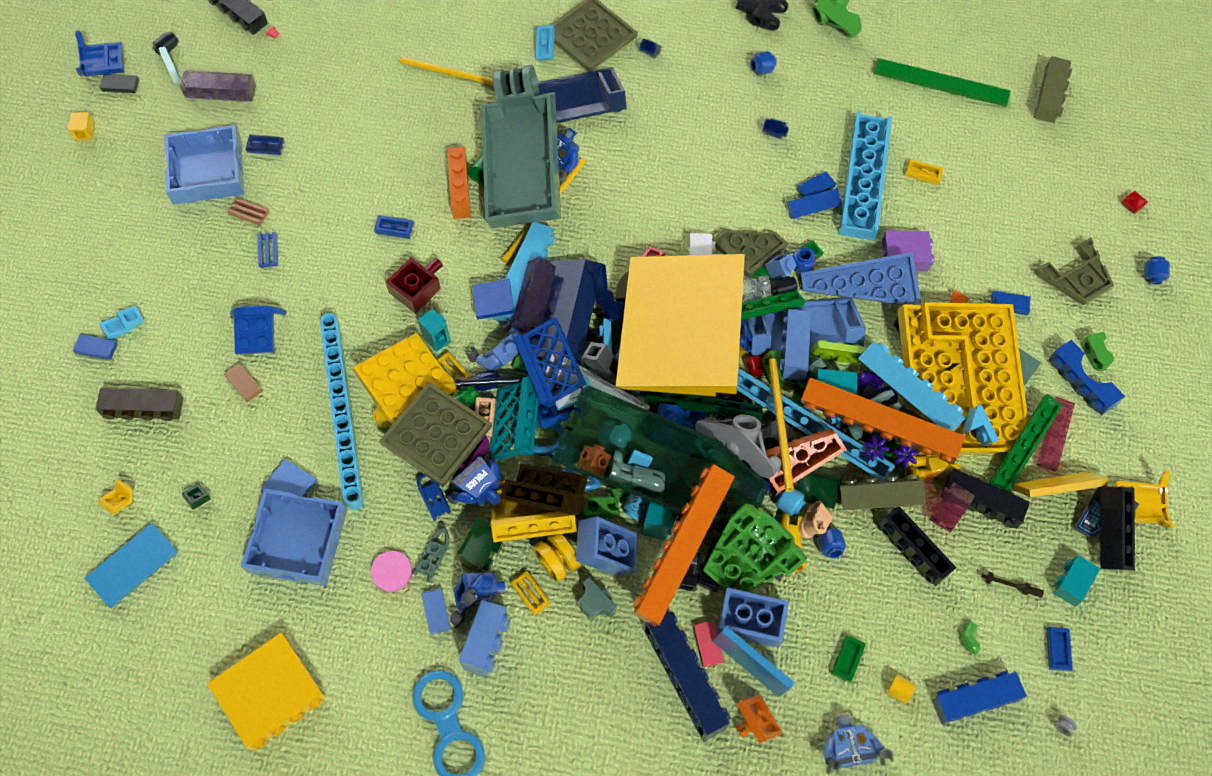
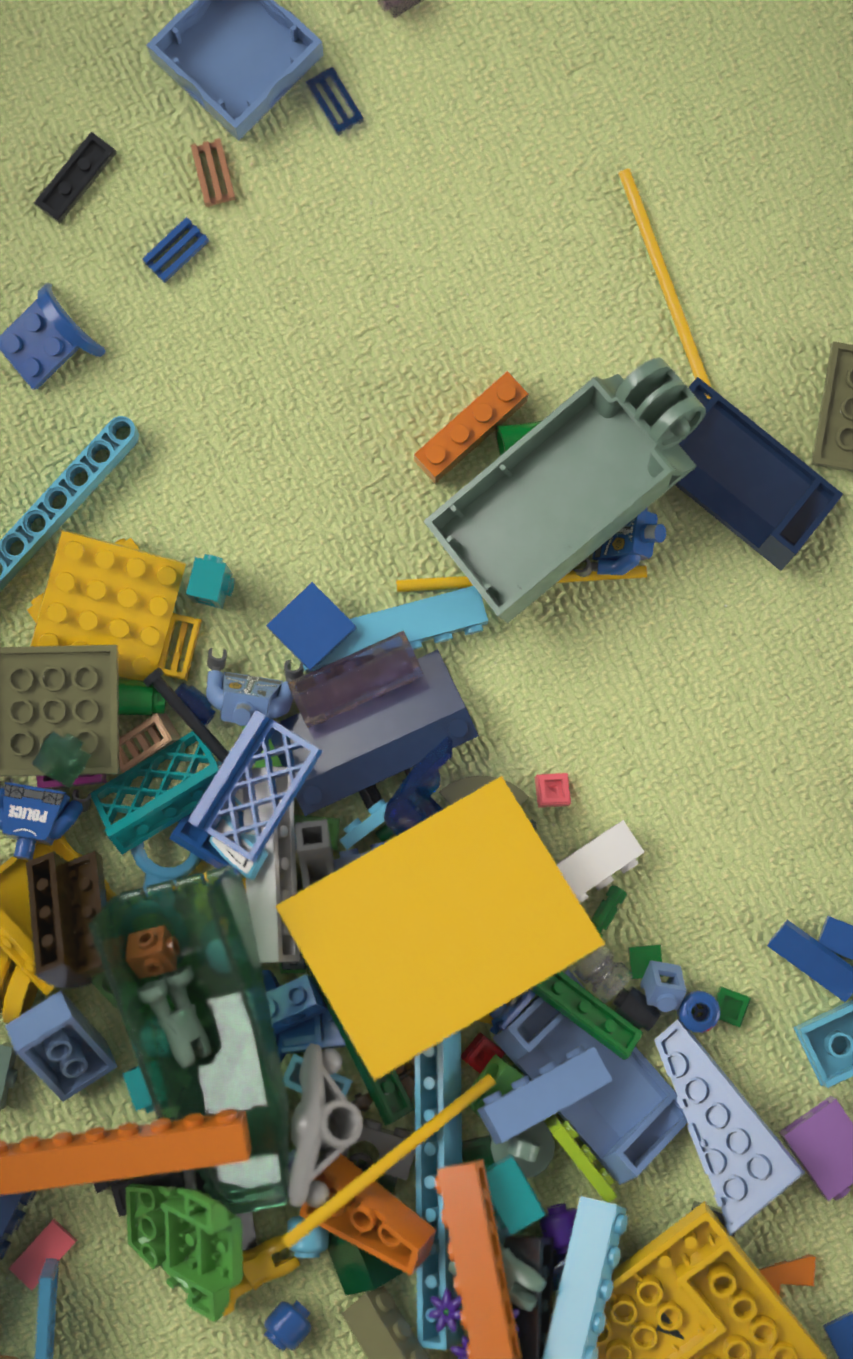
camera: 55 degrees right, 20 degrees up
blue tile [374,215,414,239] -> none
dark red brick [385,257,443,314] -> none
medium azure plate [536,25,555,61] -> none
medium azure slope [627,450,653,468] -> none
olive plate [712,229,788,278] -> none
medium blue brick [717,588,789,648] -> none
light nougat piece [799,501,834,539] -> none
none -> clear green brick [31,731,91,788]
none -> black tile [34,131,117,224]

